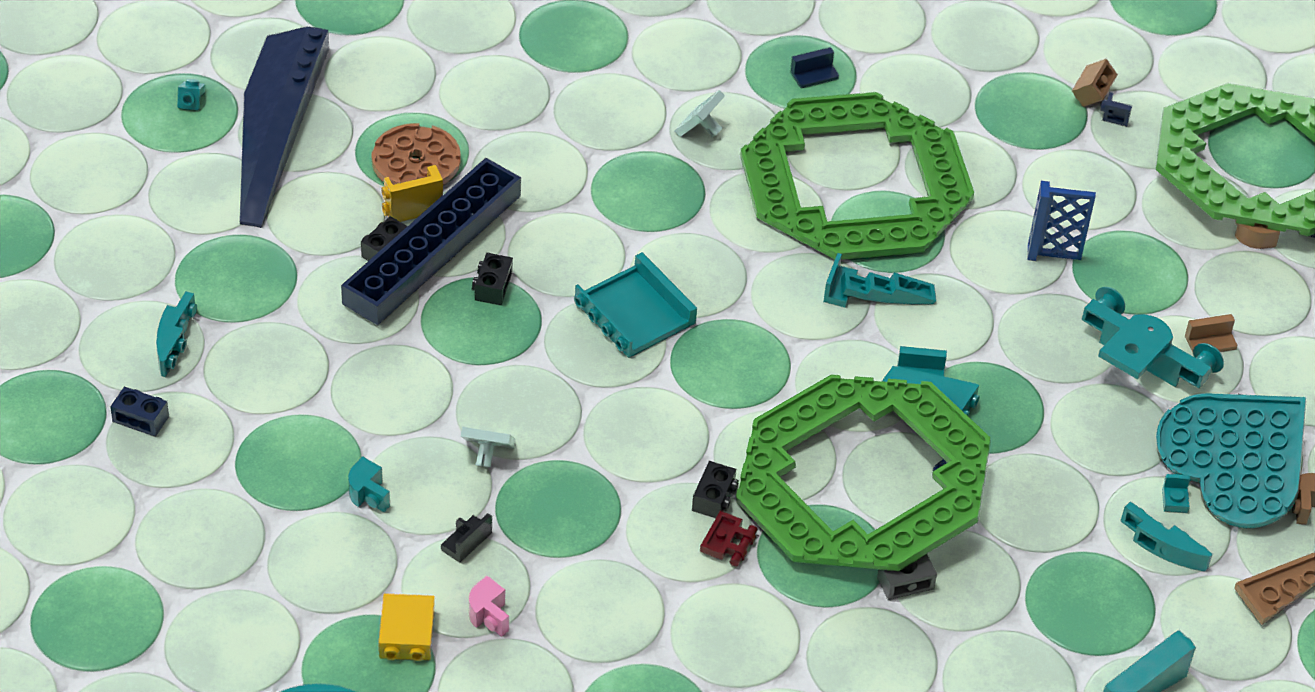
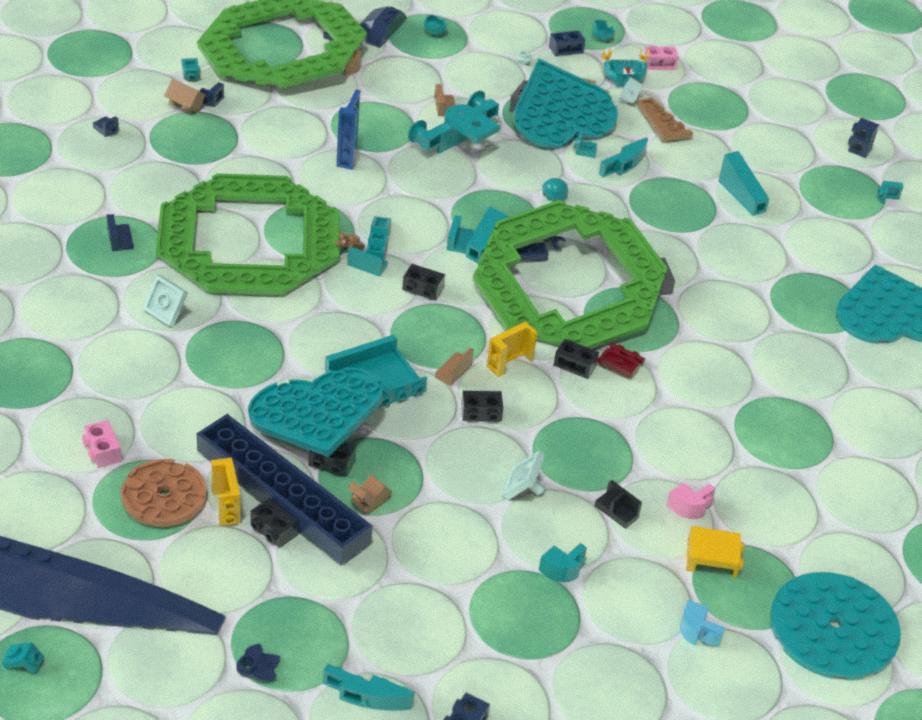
camera: 85 degrees left, 5 degrees down
none -> bright pink brick [82,420,122,468]
none -> dark blue bracket [93,116,119,137]
none -> teal bracket [181,58,200,80]
none -> dark blue plate [236,644,280,682]
none -> teal plate [248,368,384,457]
none -> medium nougat plate [334,232,365,251]
none -> medium nougat brick [347,475,392,513]
none -> black brick [402,264,445,301]
none -> medium nougat panel [435,348,474,386]
none -> black brick [461,390,503,422]
none -> yellow panel [486,321,538,377]
none -> dark blue plate [516,243,548,261]
none -> teal hair [542,178,568,201]
none -> medium azure brick [680,600,725,647]

